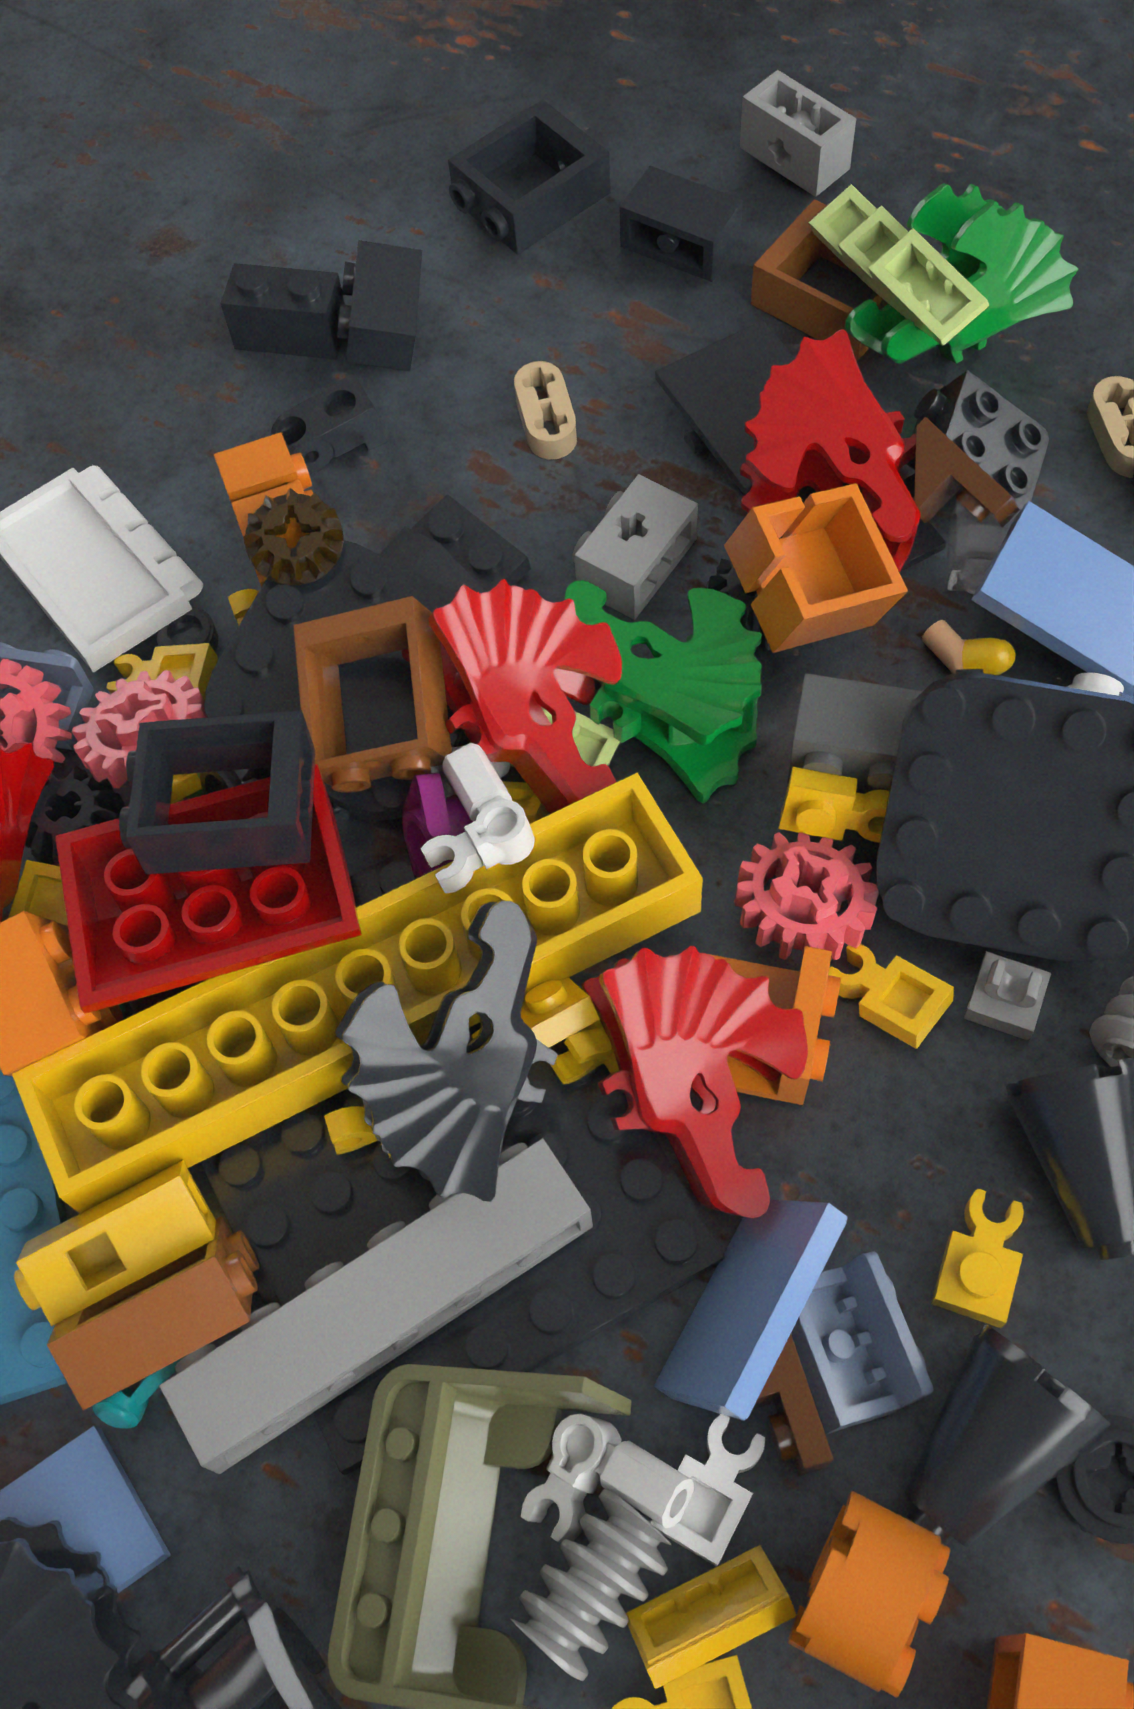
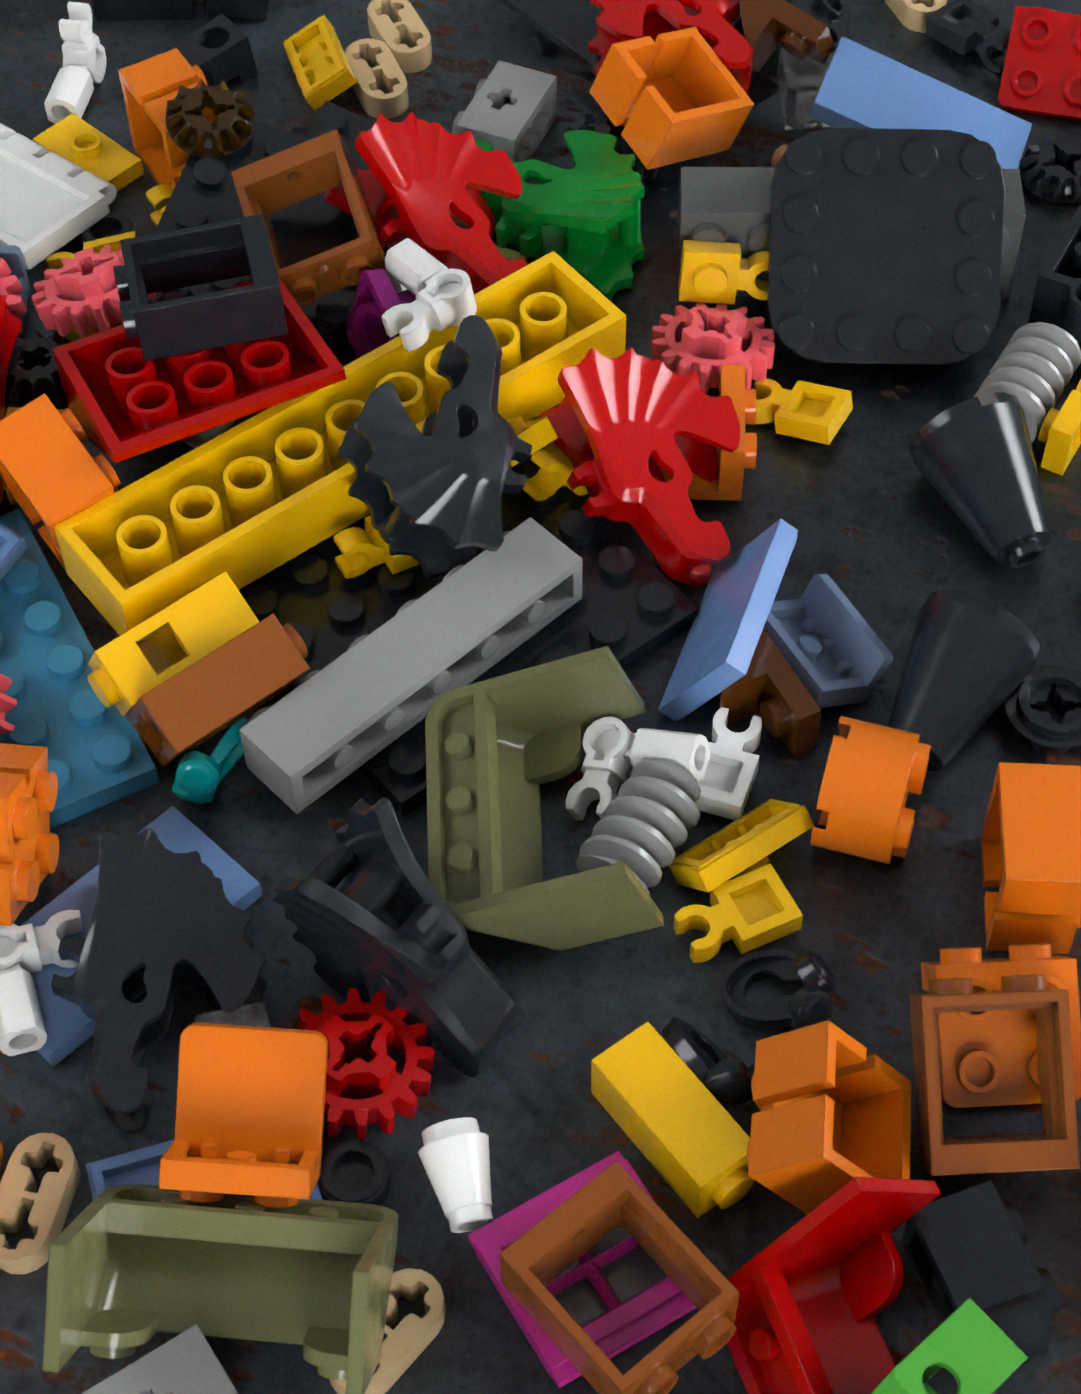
camera: 15 degrees left, 10 degrees down
yellow plate [931,1189,1024,1328] -> none
light grey tile [964,951,1051,1041] -> none
none -> yellow plate [33,113,144,192]
none -> white bar [44,1,106,124]
none -> yellow plate [283,15,357,111]
none -> tan beam [345,38,409,119]

